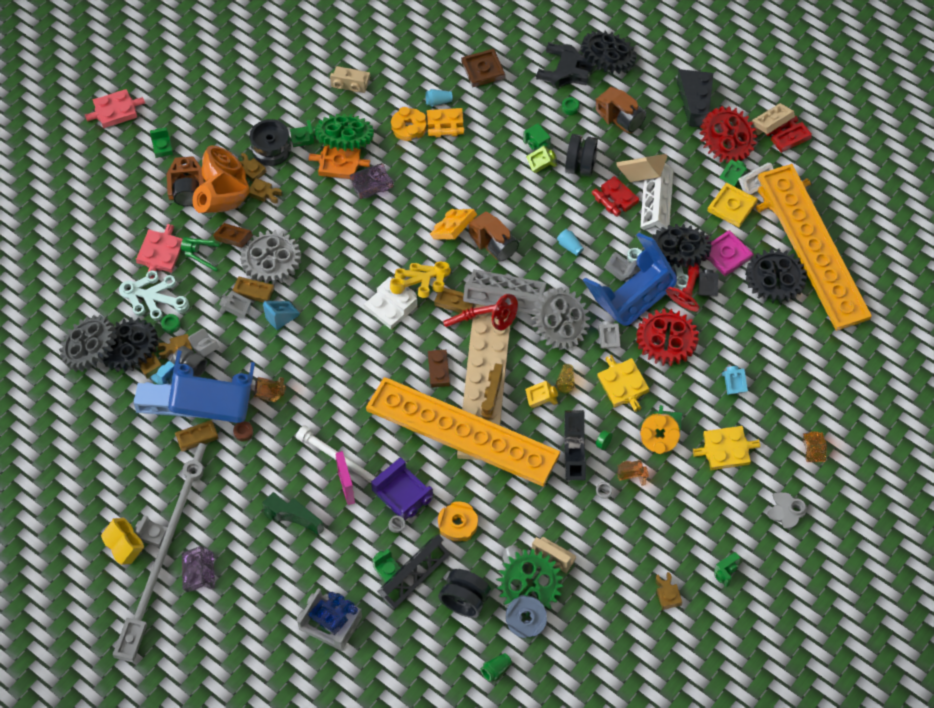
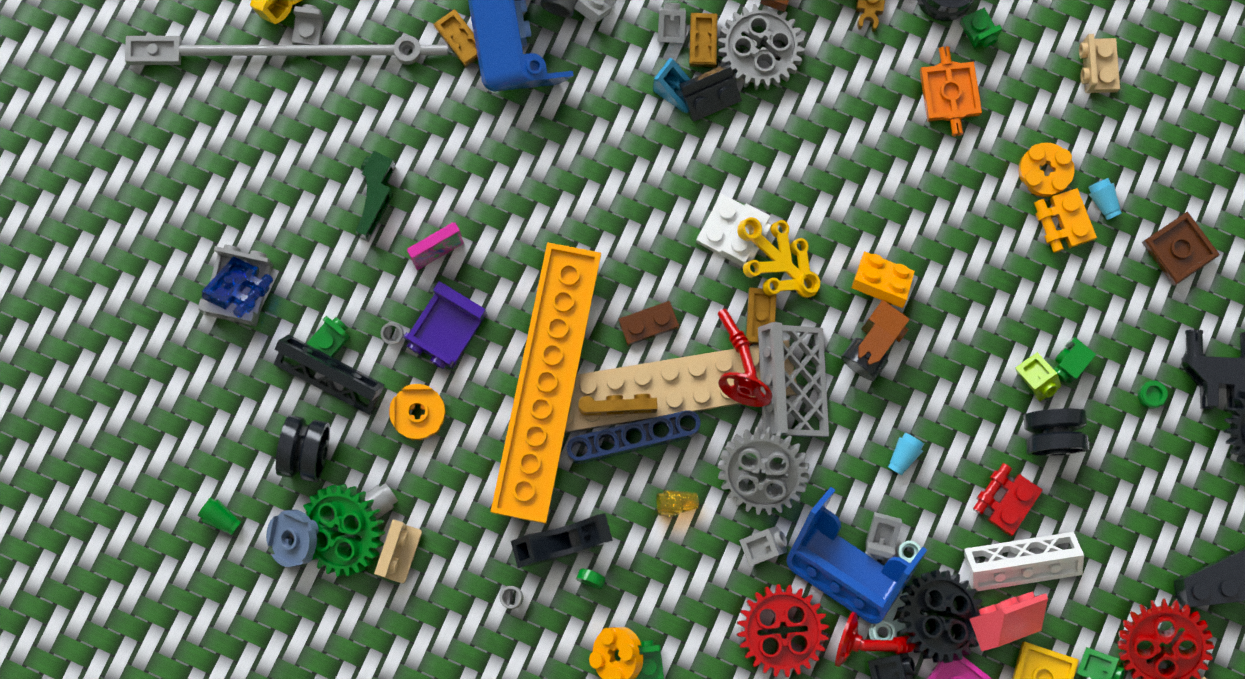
camera: 70 degrees right, 20 degrees up
clear purple bracket [182,546,215,592] -> none
copper tile [233,421,253,442] -> none
clear orange bracket [254,377,286,402] -> none
white piece [296,425,376,483] -> none
green gear [315,113,374,151] -> none
clear purple bracket [350,163,394,199] -> none
yellow bracket [525,381,558,408] -> none
dark orange piece [596,87,647,133] -> none
yellow plate [597,355,649,412] -> none
tan slope [617,154,667,182] -> none
clear orange bracket [617,460,649,486] -> none
none -> dark blue beam [567,410,700,464]
none -> black plate [679,63,742,122]
none -> coral slope [970,591,1048,651]

